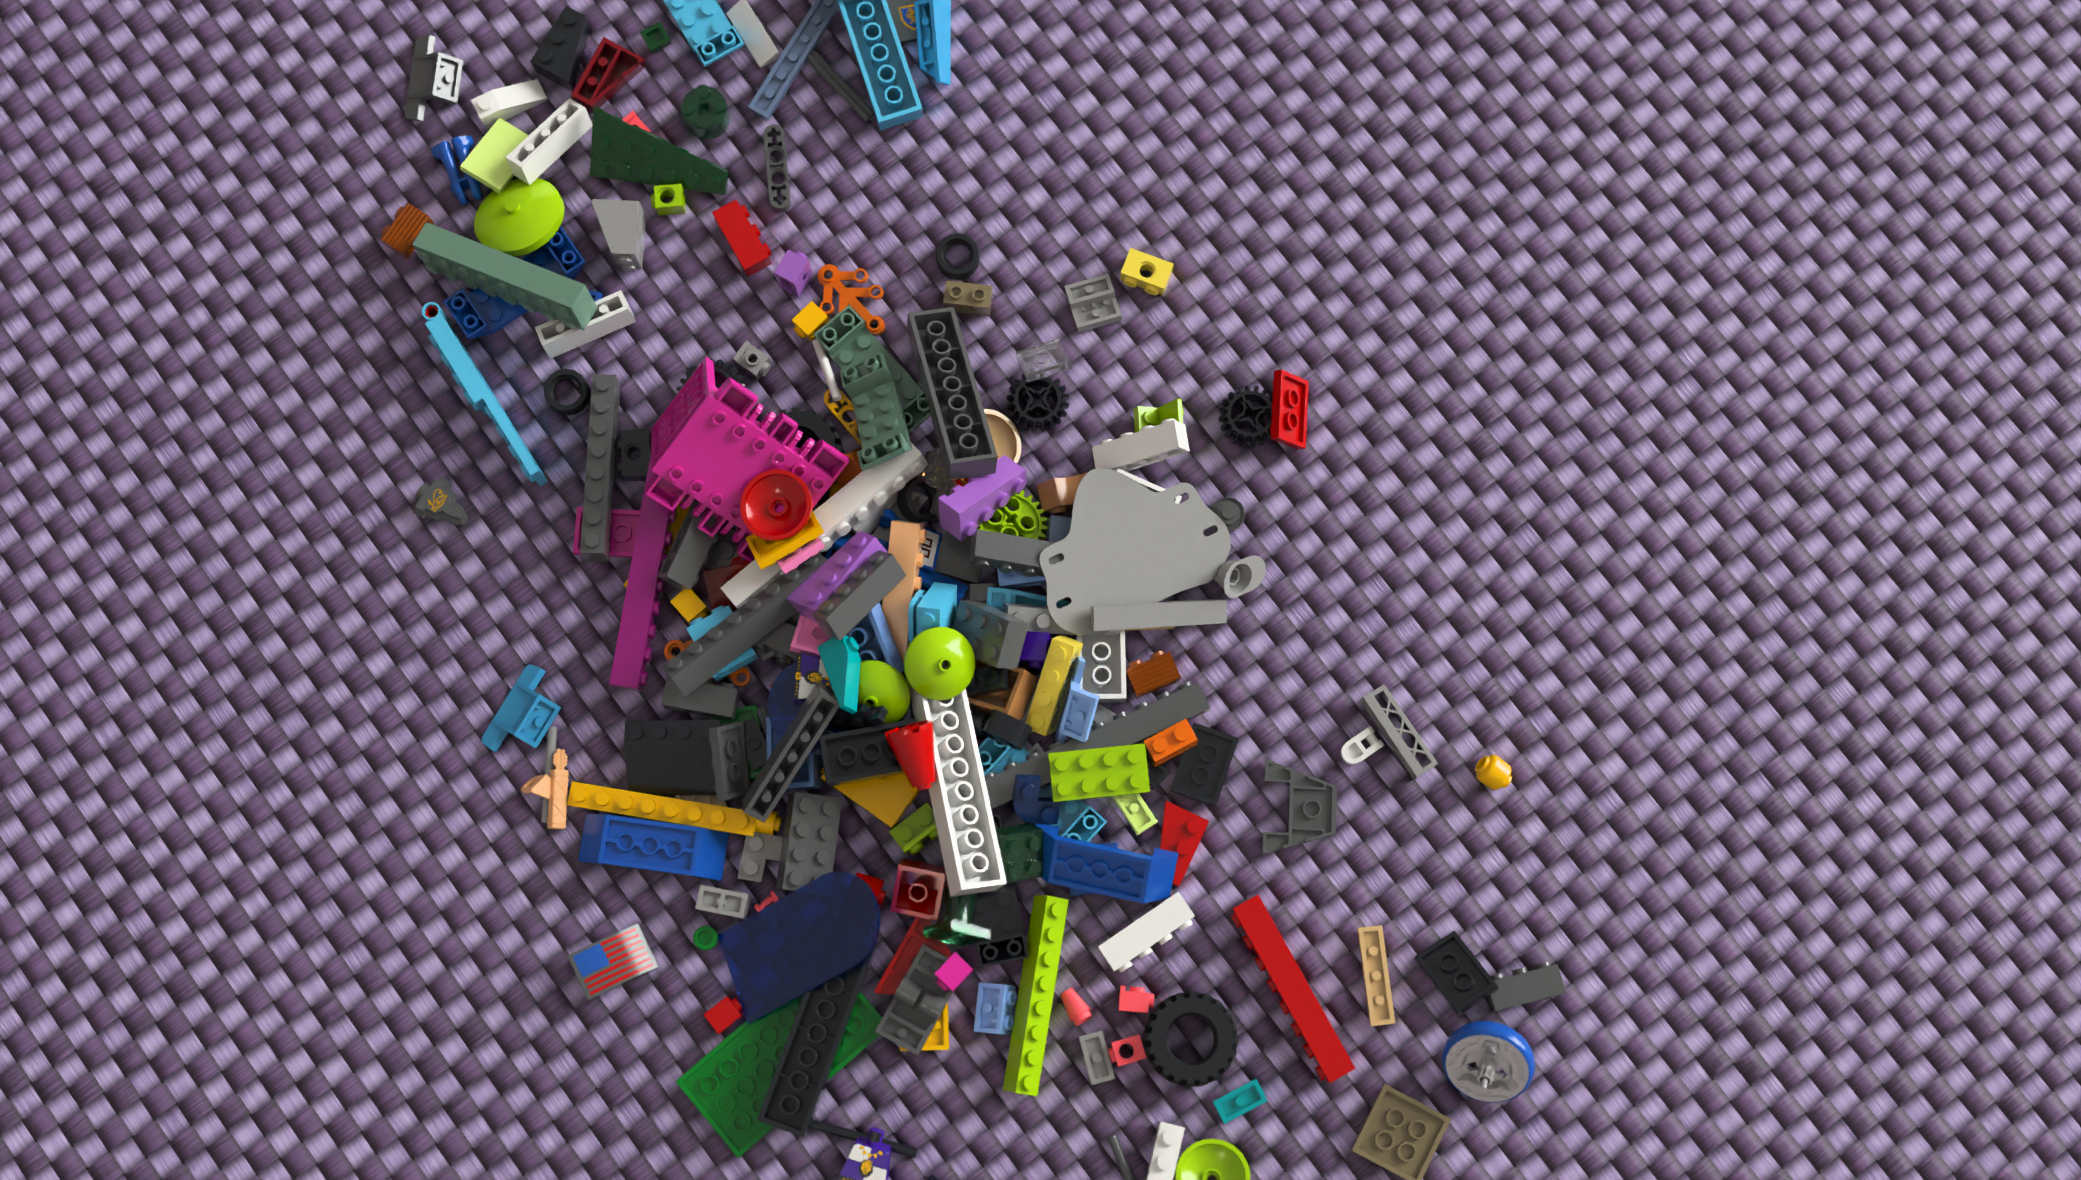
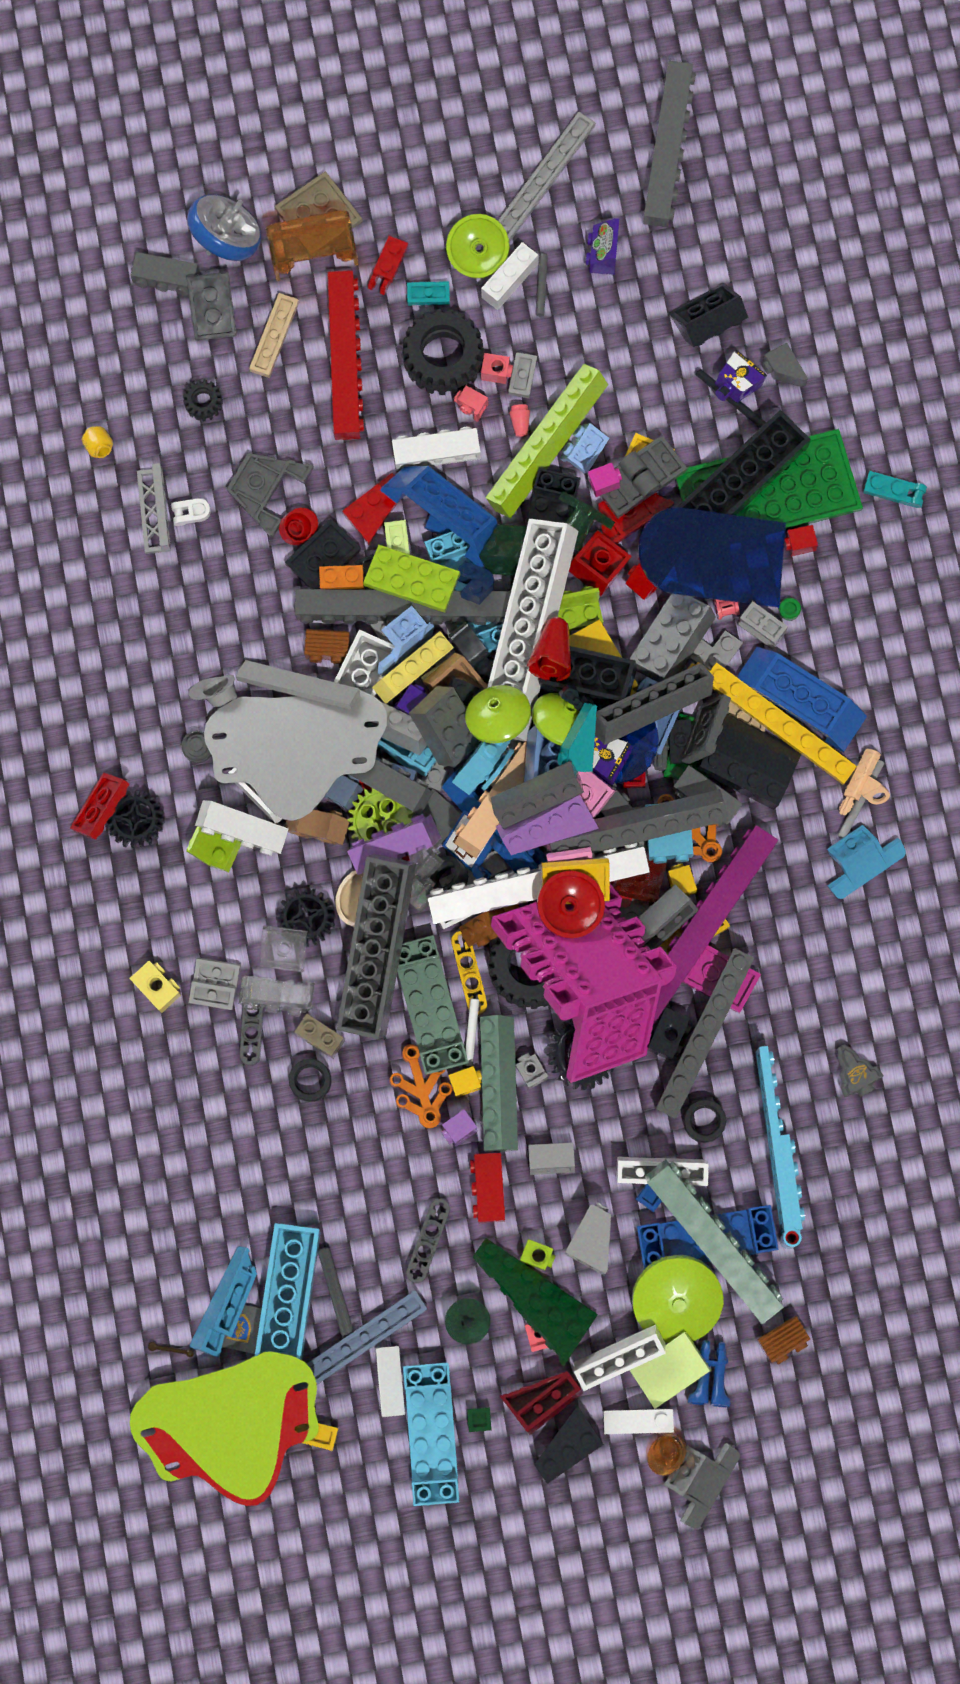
camera: 150 degrees left, 0 degrees up
slope [568,924,659,1001] -> none
sand green slope [840,352,912,471] -> none
none -> black tyre [183,379,223,421]
none -> clear wedge [238,976,315,1016]
none -> dark grey beam [240,979,265,1066]
none -> clear orange windscreen [266,210,359,281]
none -> red hat [279,508,318,545]
none -> red hinge [368,236,408,295]
none -> sand green brick [480,1015,518,1152]
none -> light grey hinge [528,1143,575,1175]
none -> clear orange hat [648,1433,687,1476]
none -> teal plate [863,471,927,508]

